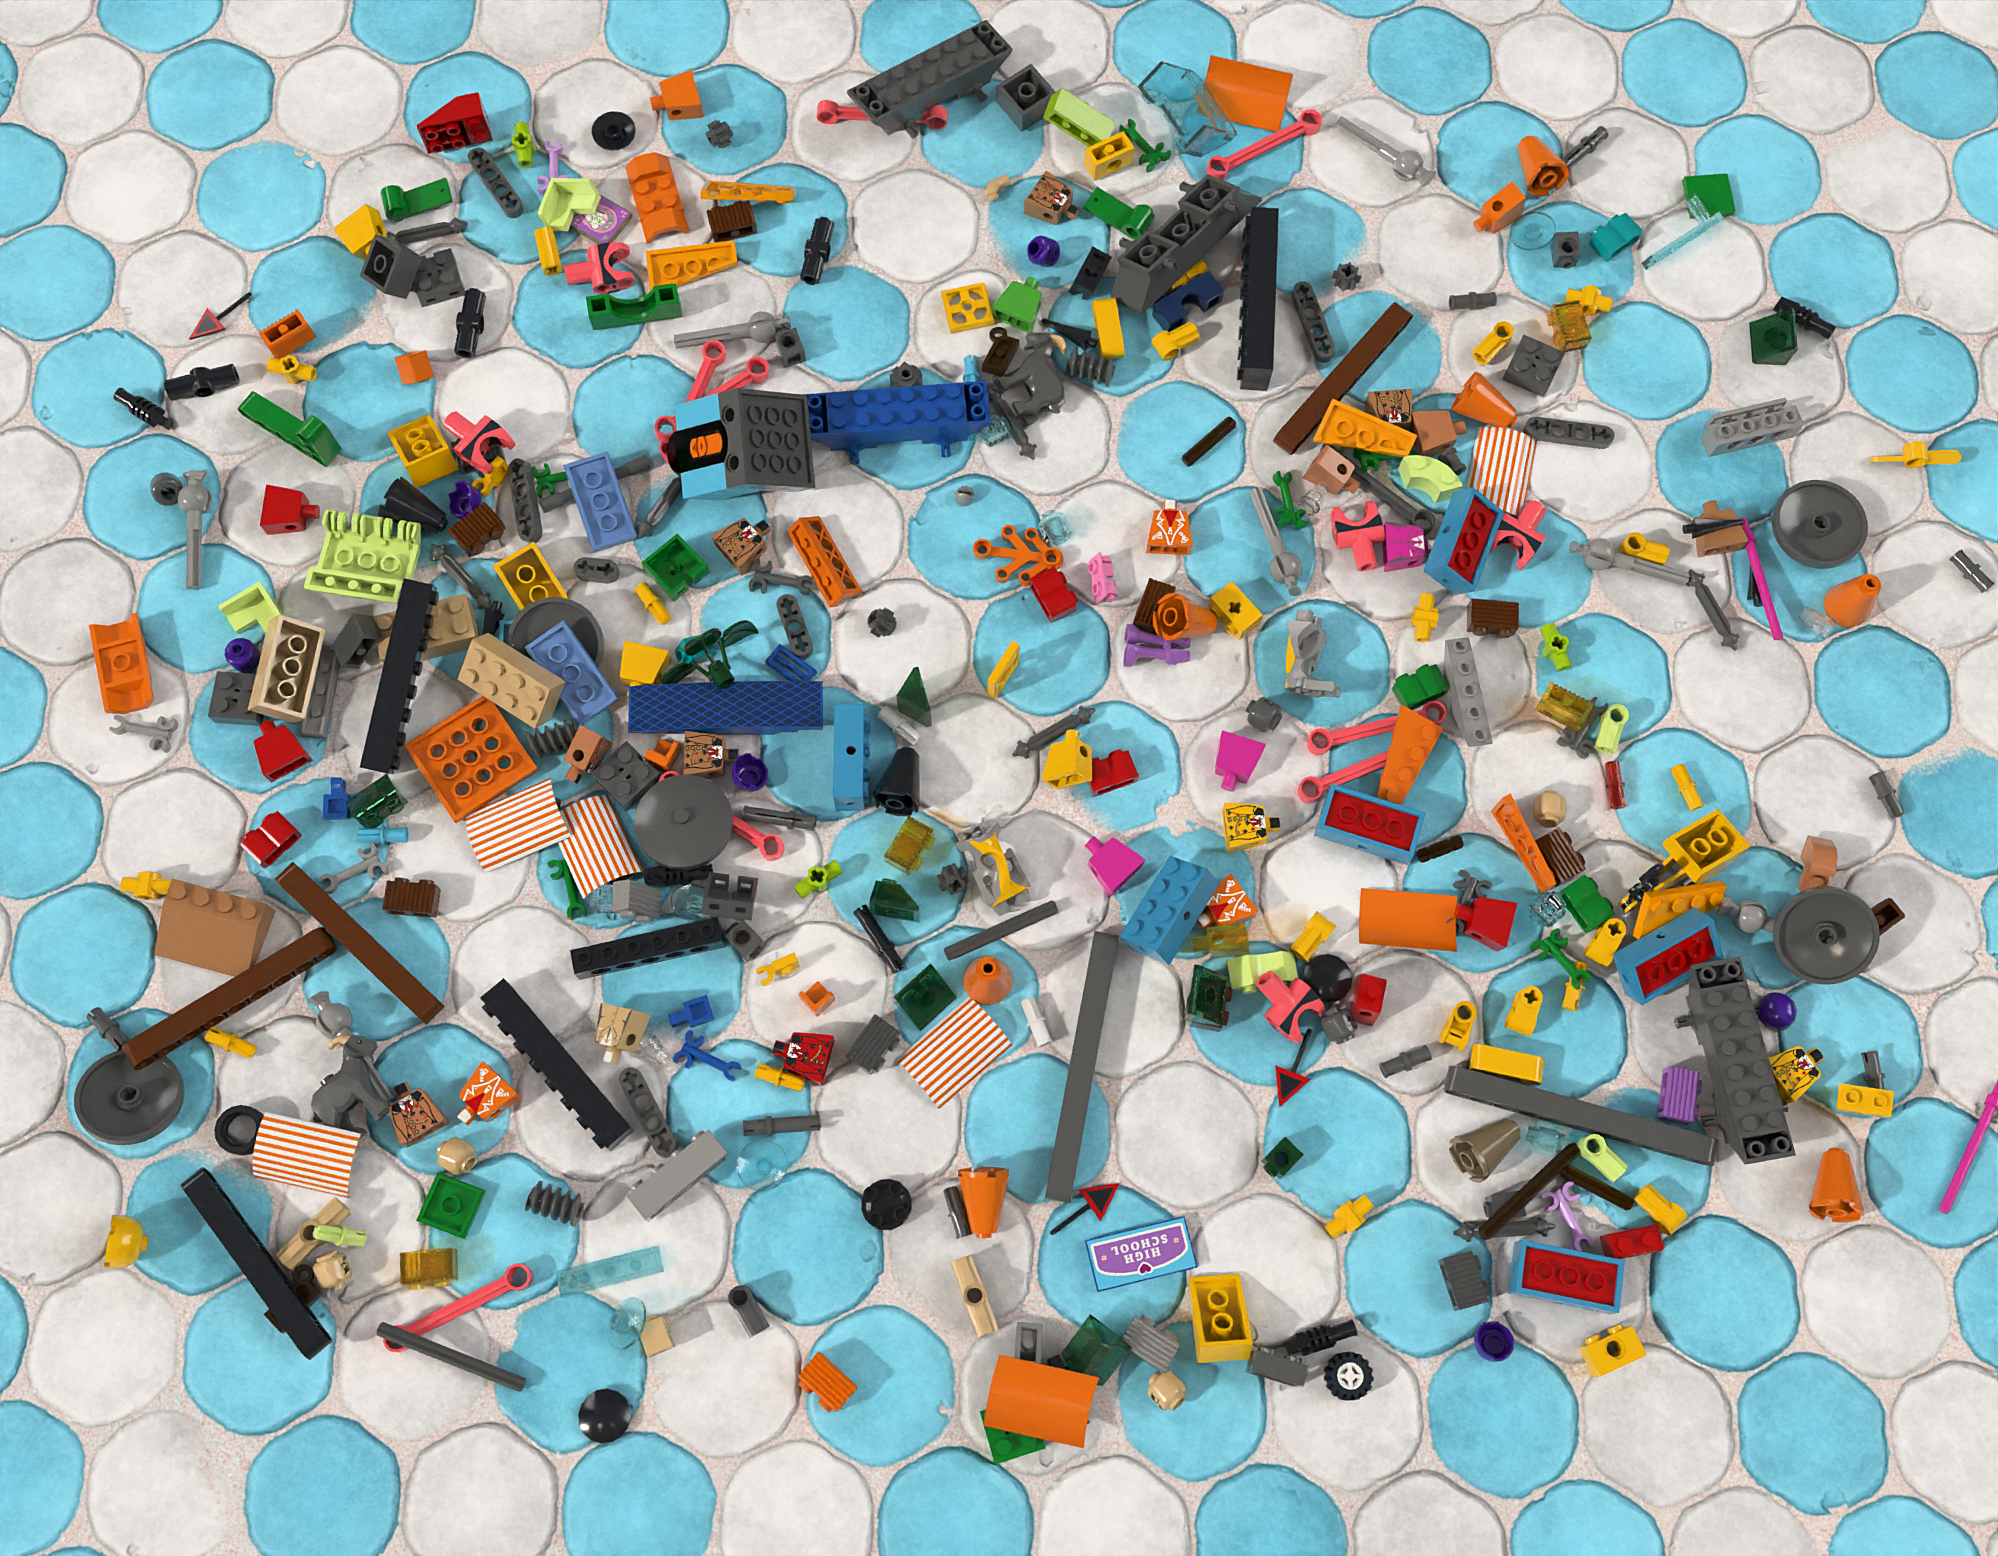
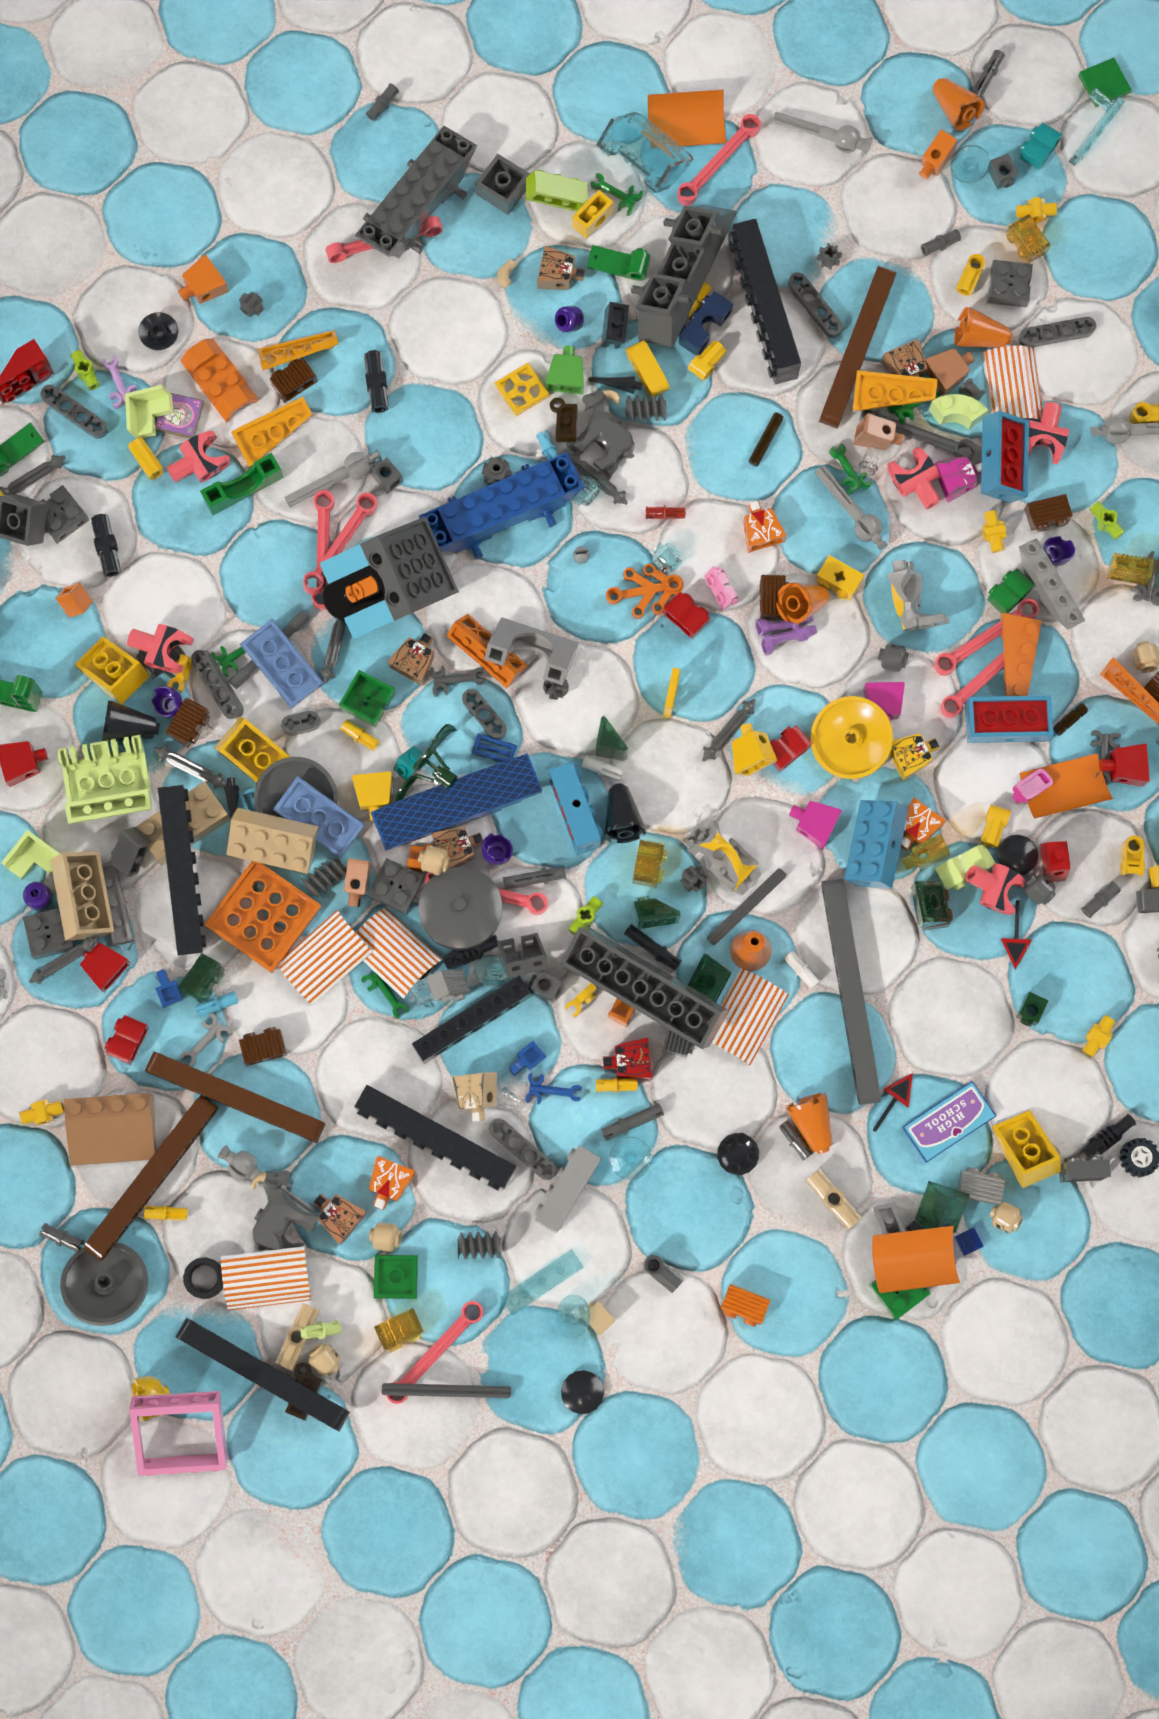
camera: 20 degrees left, 5 degrees up
none -> dark grey wheel [29,937,98,984]
none -> bright pink window [129,1391,228,1476]
none -> tan head [418,846,450,875]
none -> light grey arch [484,617,579,685]
none -> dark grey brick [560,926,729,1049]
none -> clear red axle [646,505,686,521]
none -> yellow dish [810,696,894,779]
none -> clear blue tile [954,1227,984,1256]
none -> piece [1012,769,1053,803]
none -> dark purple hair [1042,536,1076,566]

